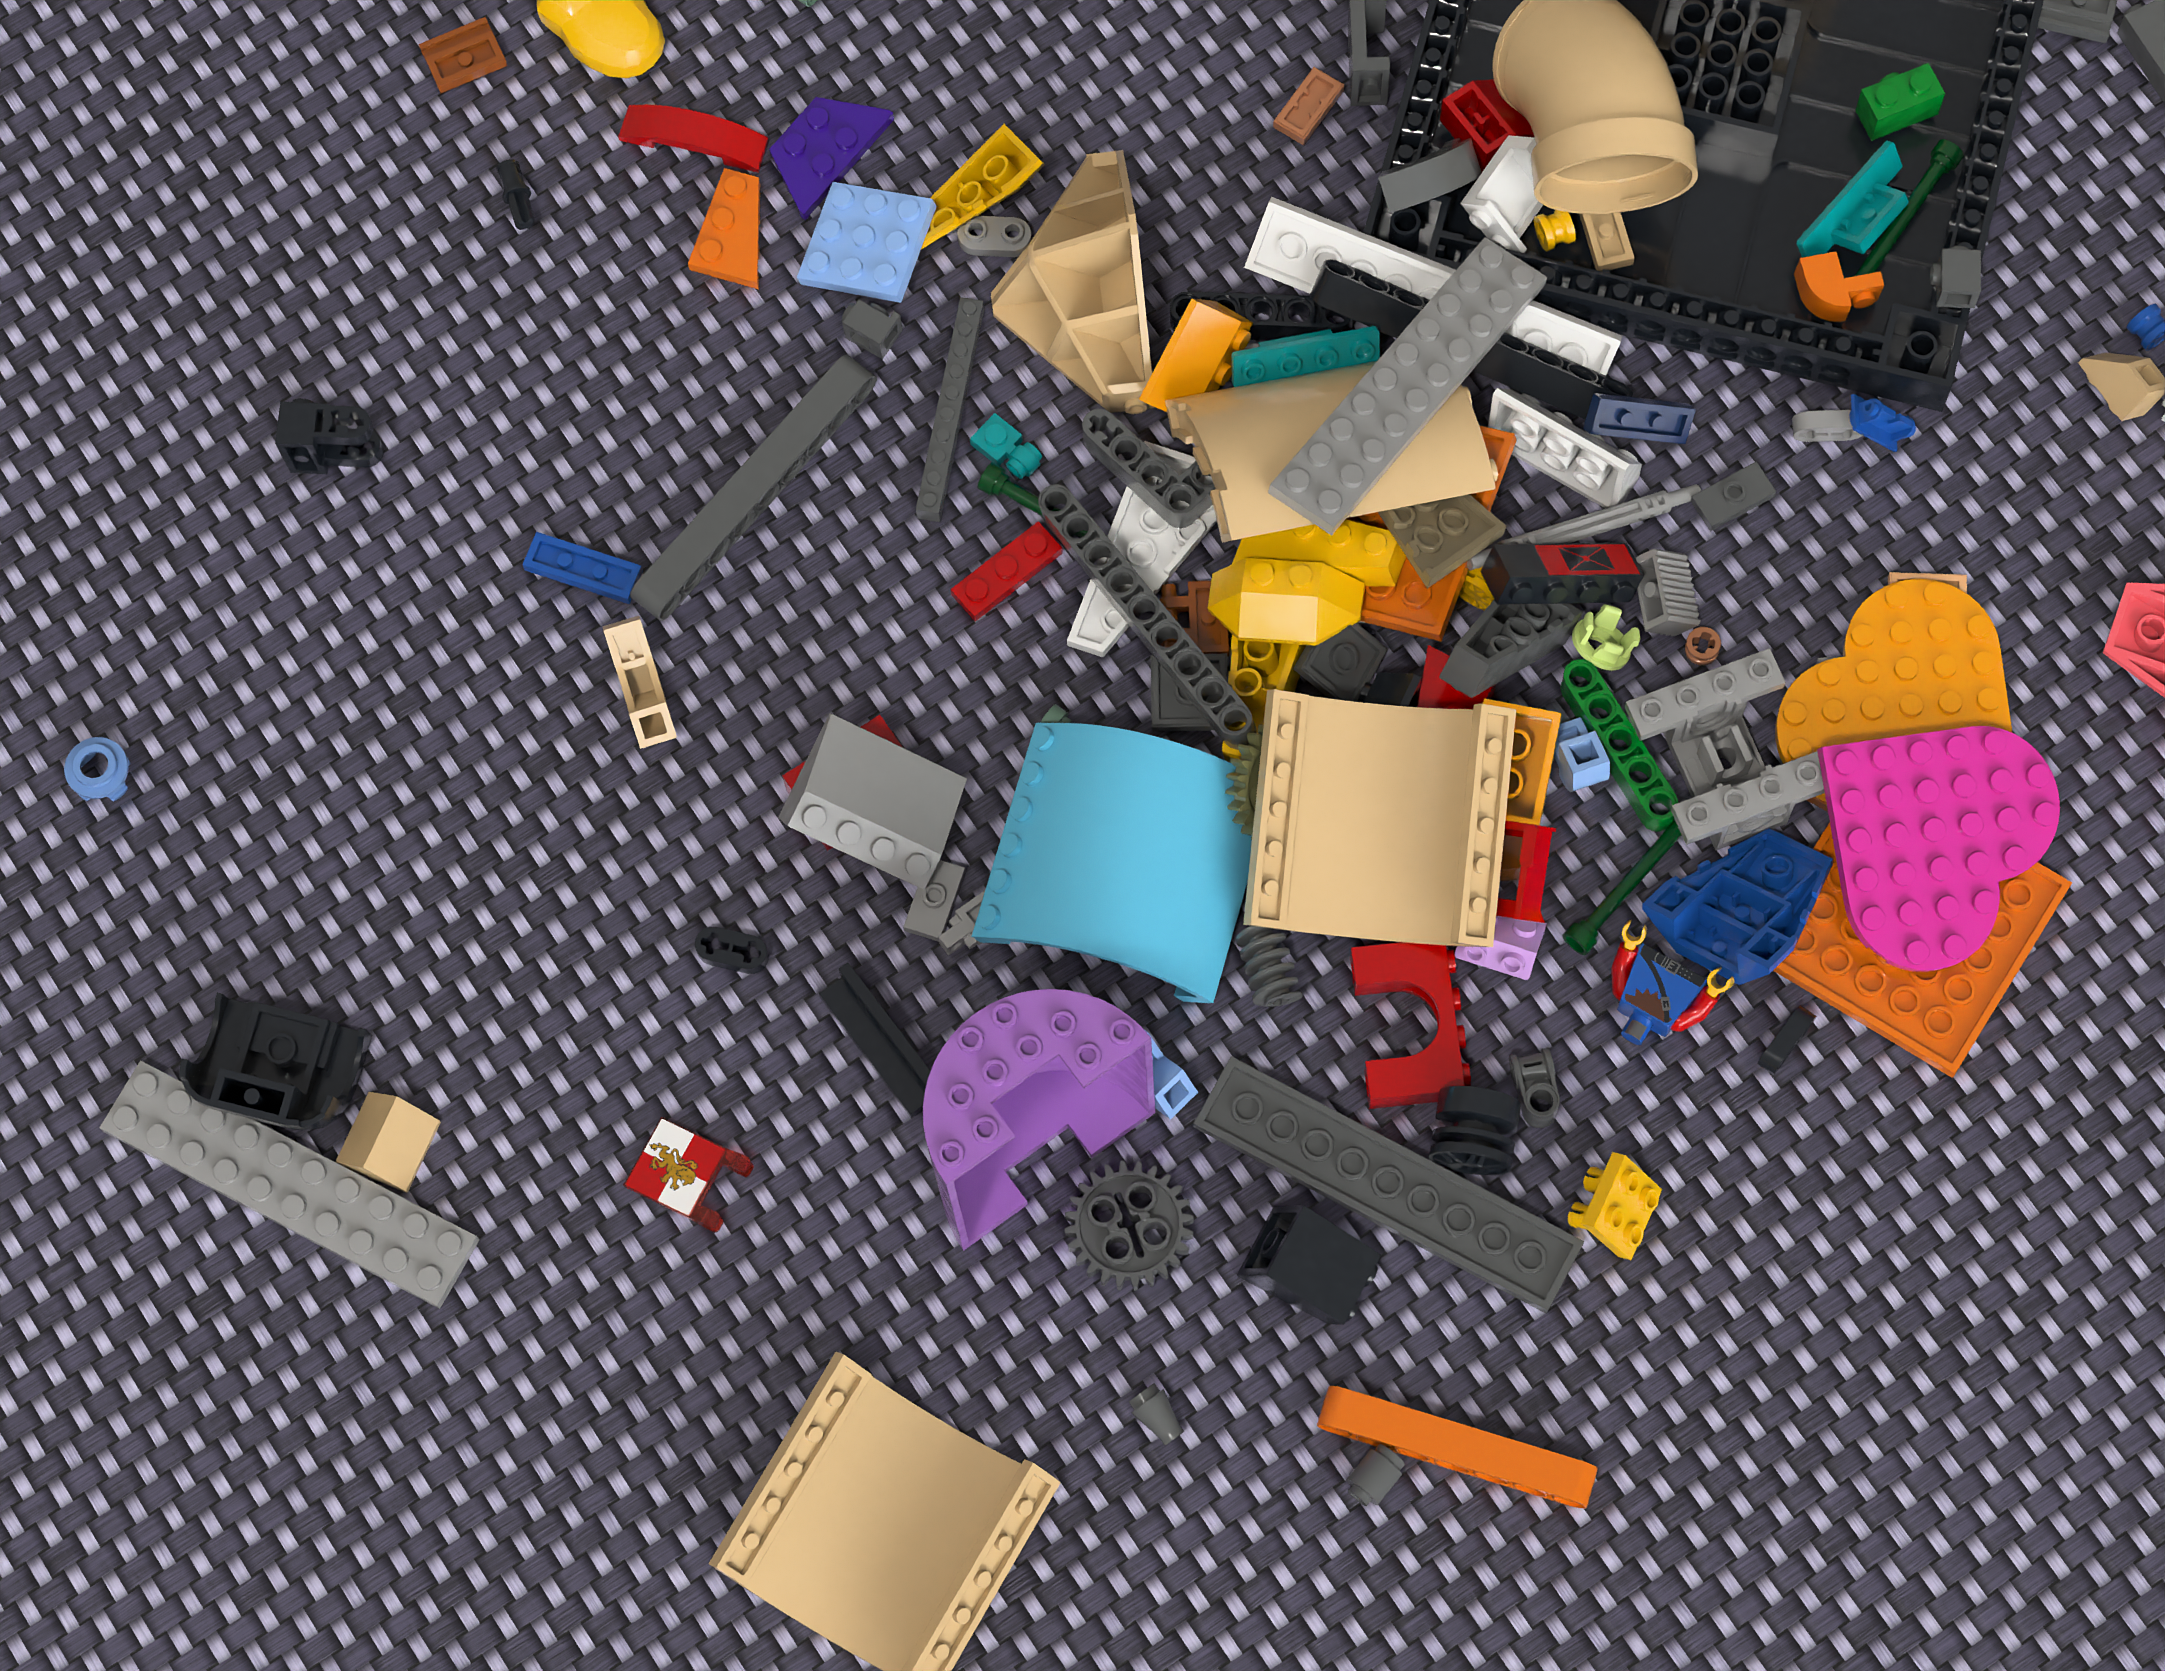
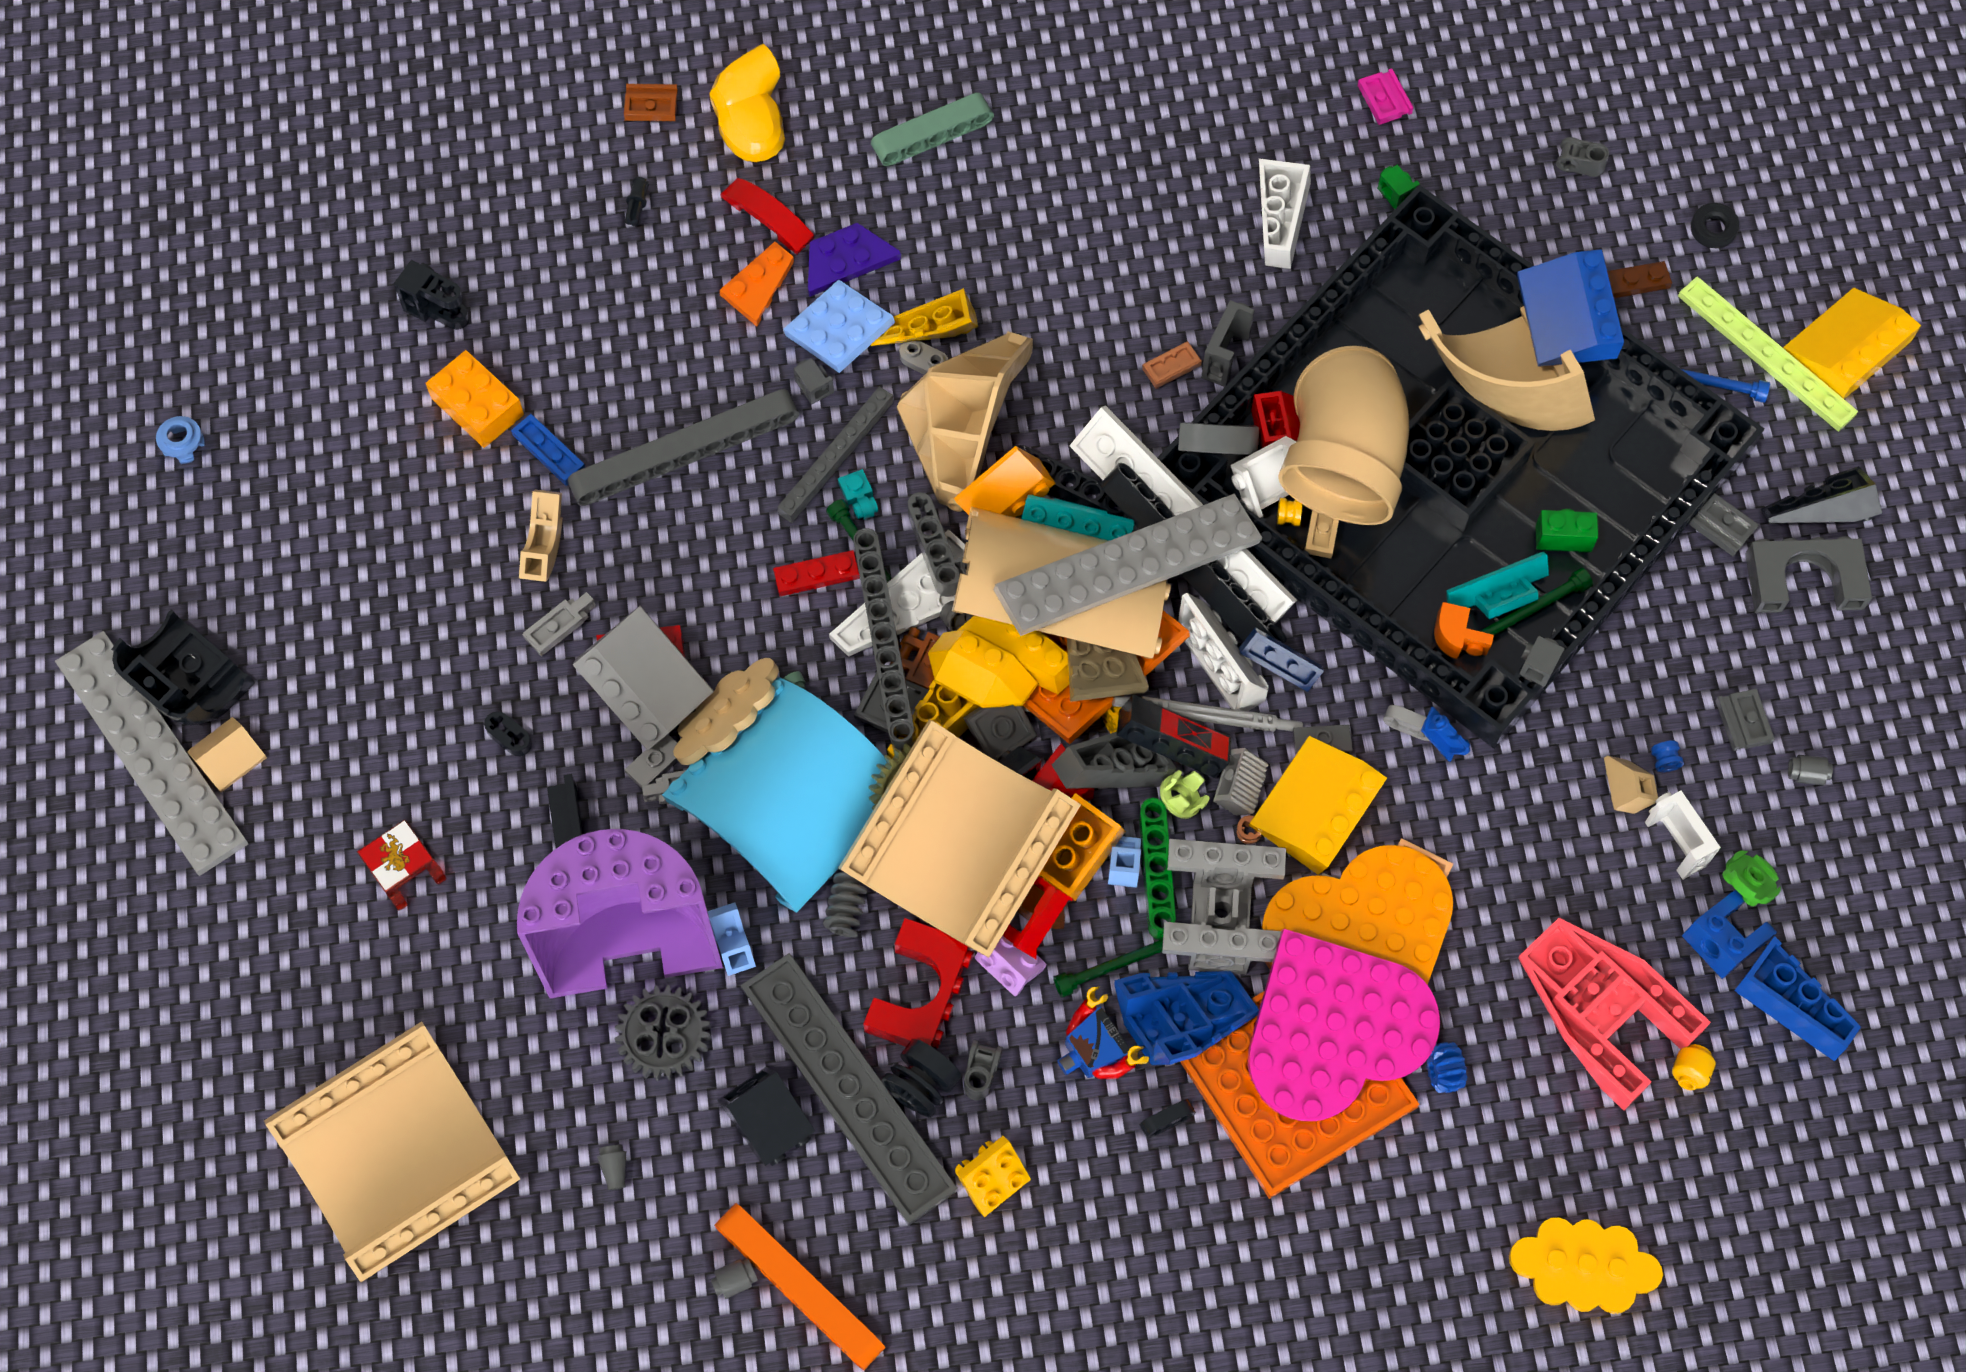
camera: 20 degrees right, 5 degrees down
none -> light orange brick [425,350,524,448]
none -> light grey hinge [522,592,596,657]
none -> tan plate [673,658,779,765]
none -> dark grey wheel [940,601,974,631]
none -> yellow slope [1249,736,1387,875]
none -> blue gear [1426,1042,1468,1093]

